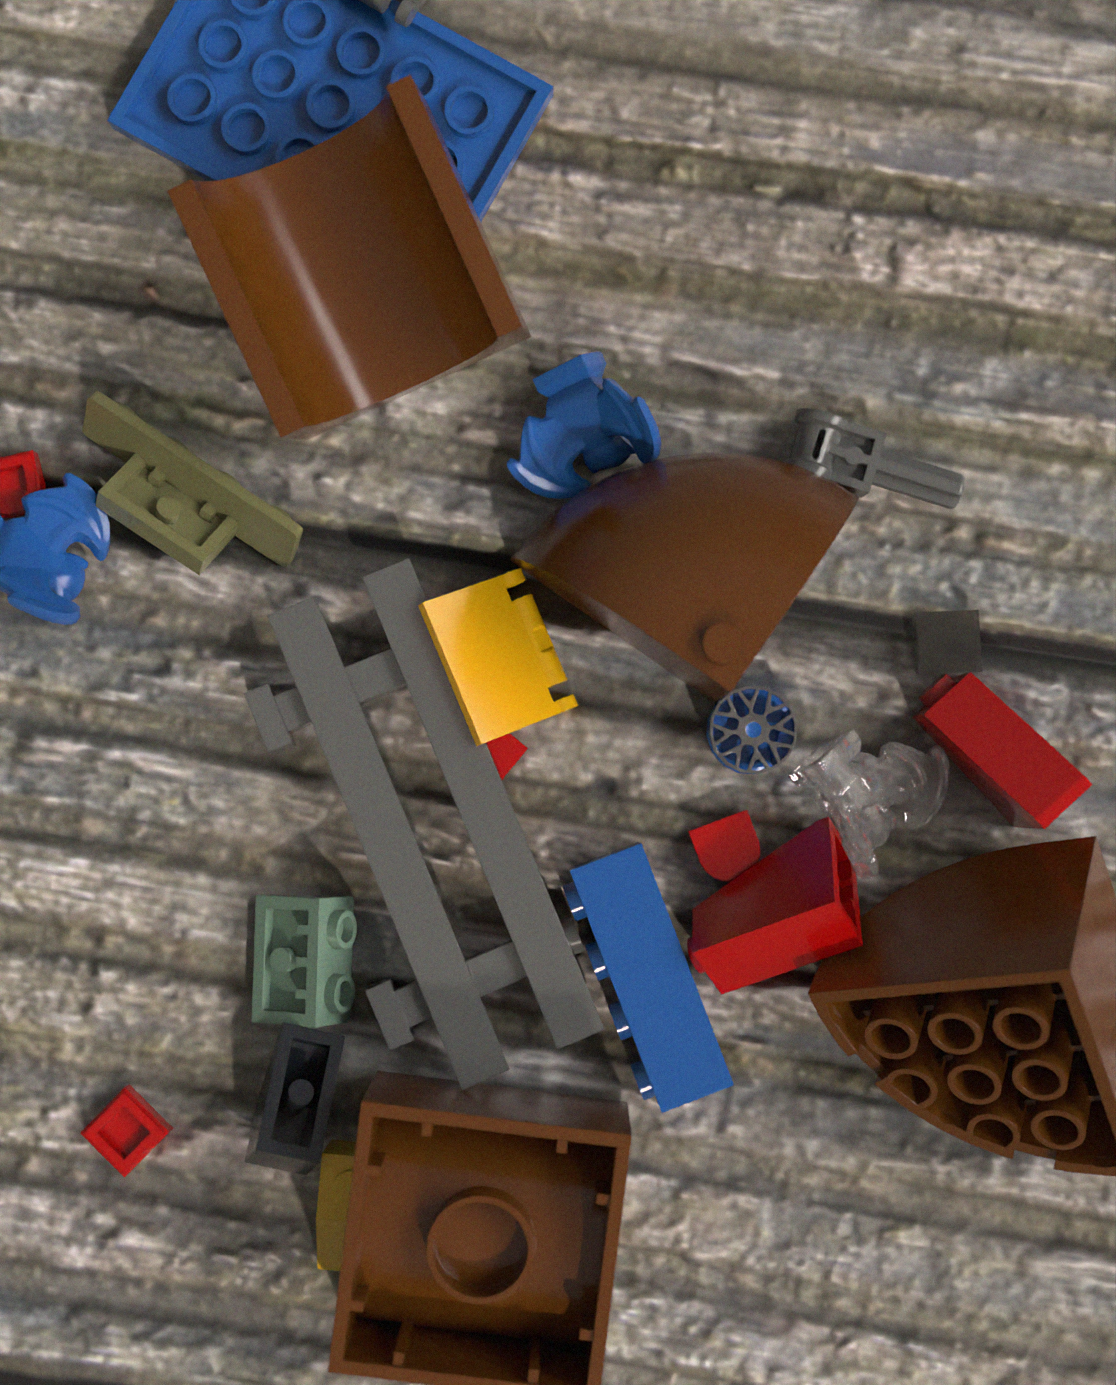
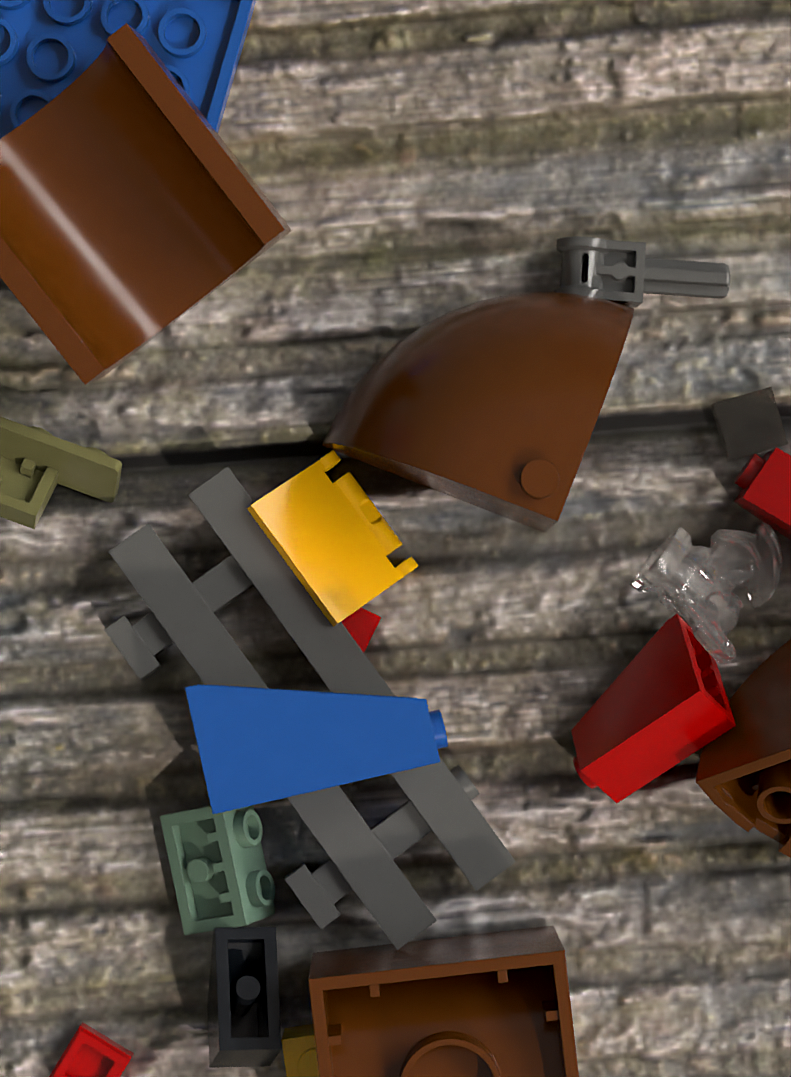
camera: 15 degrees left, 0 degrees up
blue animal [507,351,661,499] -> none
blue brick [562,842,734,1113] -> none
red tile [687,809,760,882] -> none
wheel [706,686,798,774] -> none
none -> blue slope [185,684,448,814]

